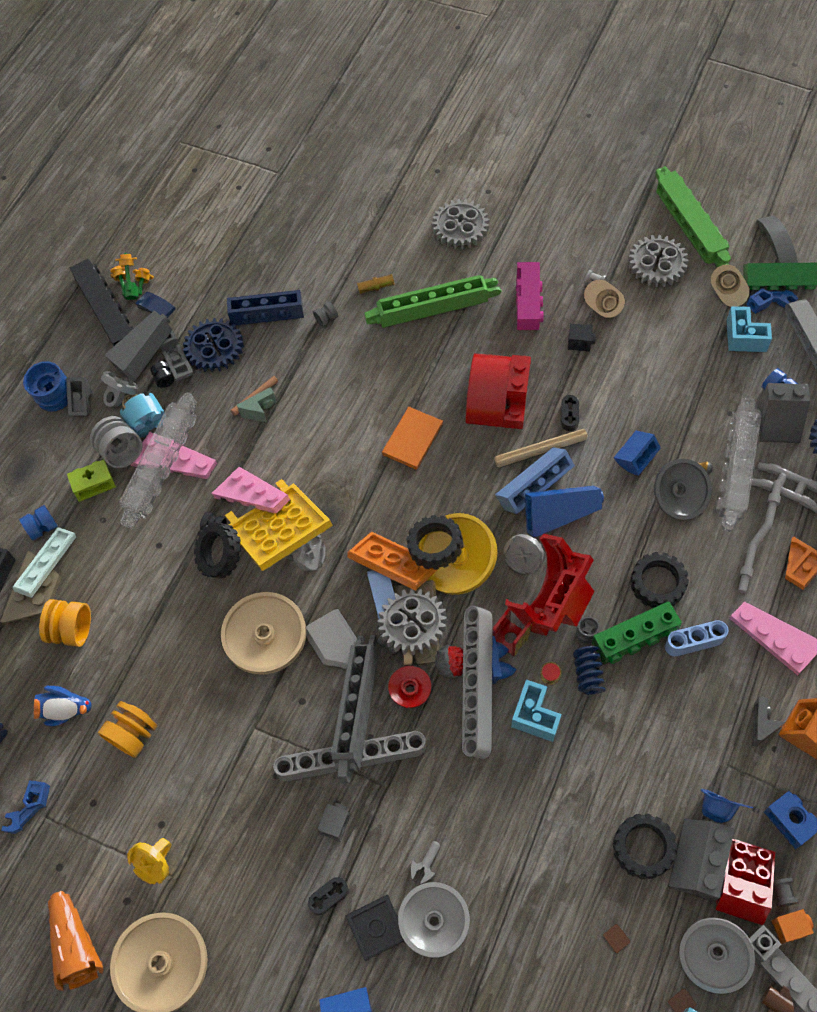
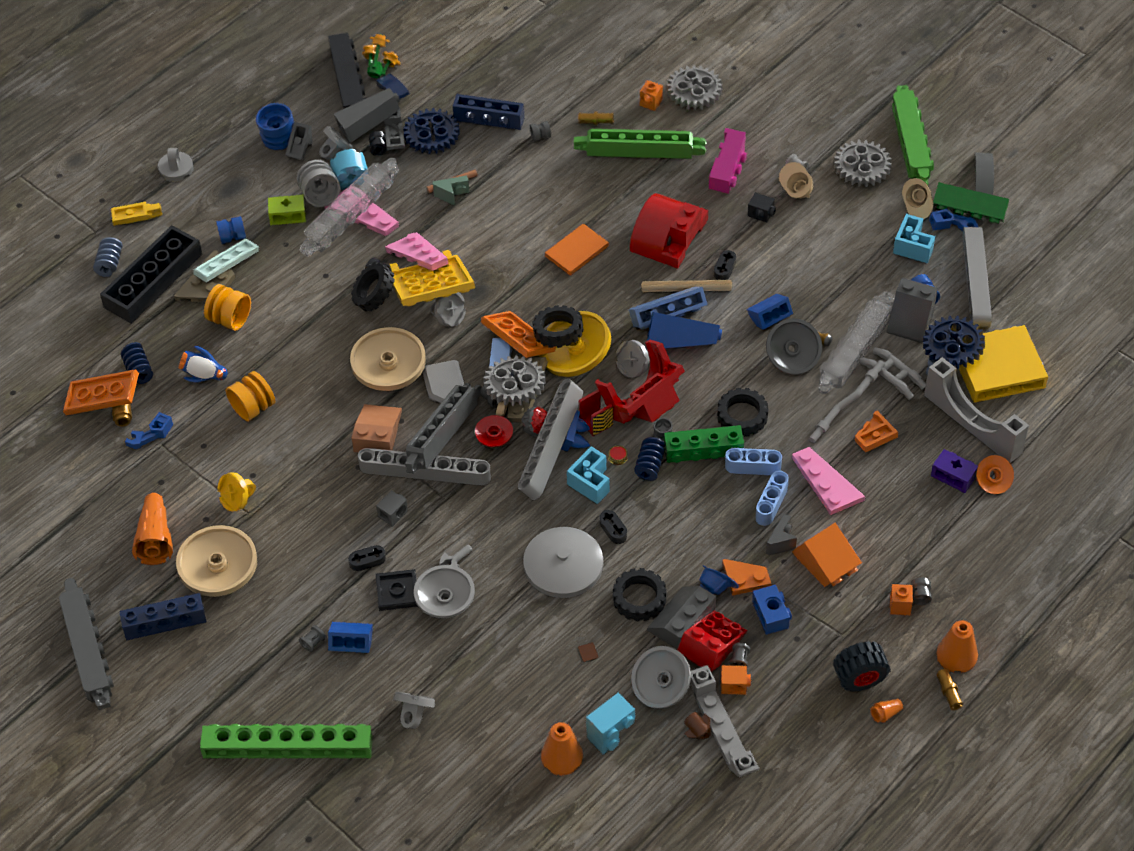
camera: 15 degrees right, 10 degrees down
none -> nougat slope [352,404,402,452]
none -> light grey dish [523,527,603,598]
none -> black beam [599,510,627,544]
none -> orange brick [640,80,663,111]
none -> orange wing [722,559,772,596]
none -> light blue beam [755,471,789,526]

